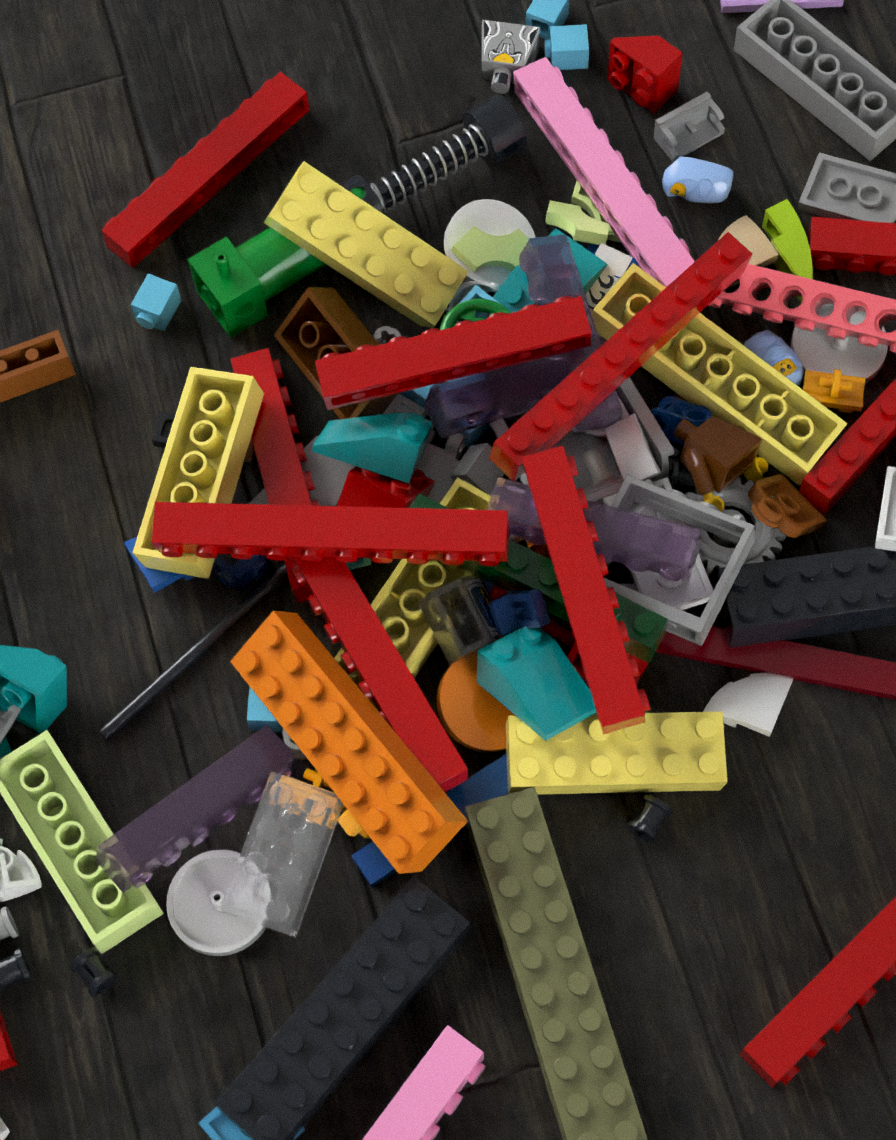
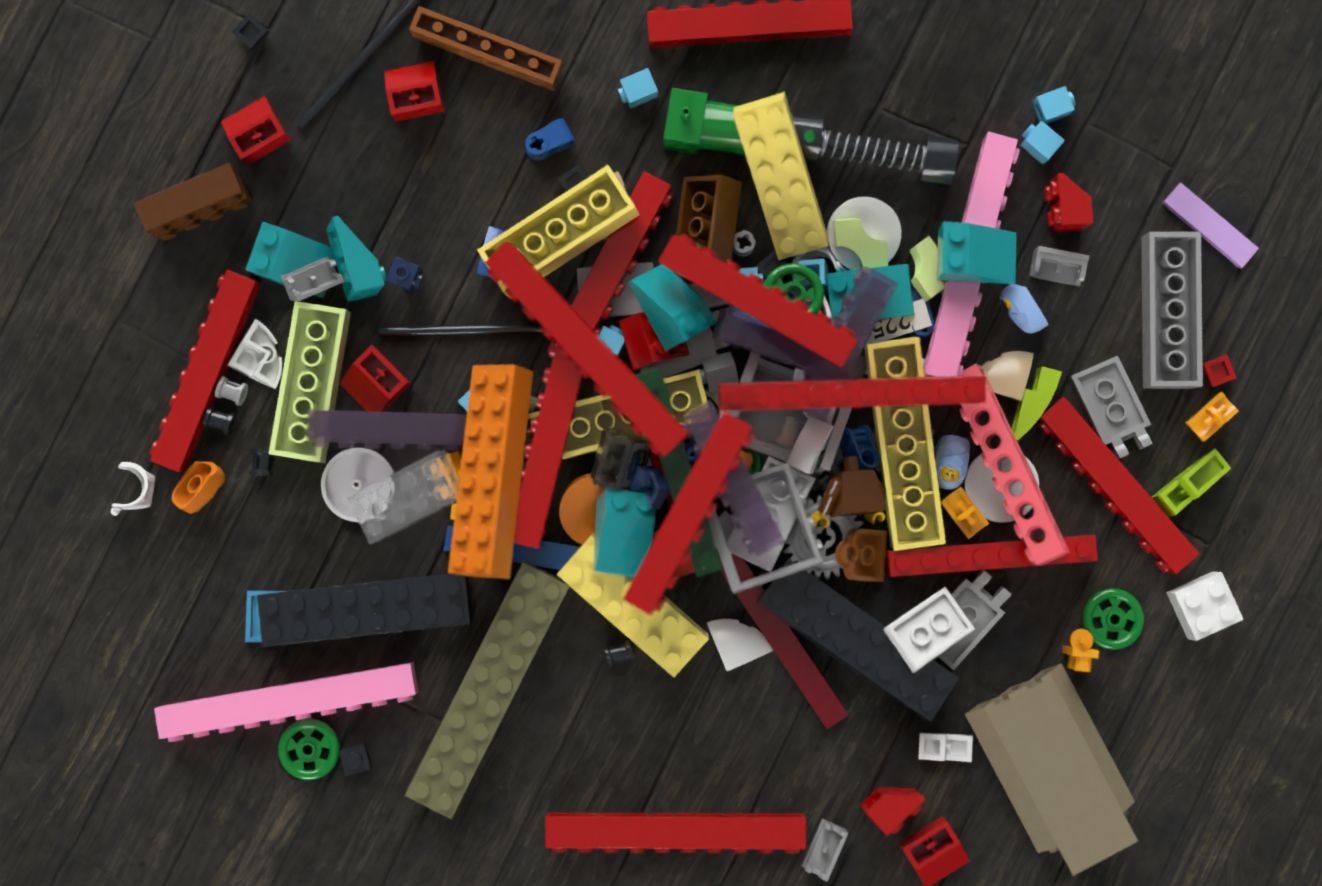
camera: 40 degrees right, 20 degrees up
light grey torso [482,20,540,94] -> none
none -> orange piece [171,461,225,514]
none -> red slope [340,345,412,419]
none -> dark blue bracket [386,257,424,293]
none -> blue piece [525,118,576,161]
none -> teal slope [937,222,1016,284]

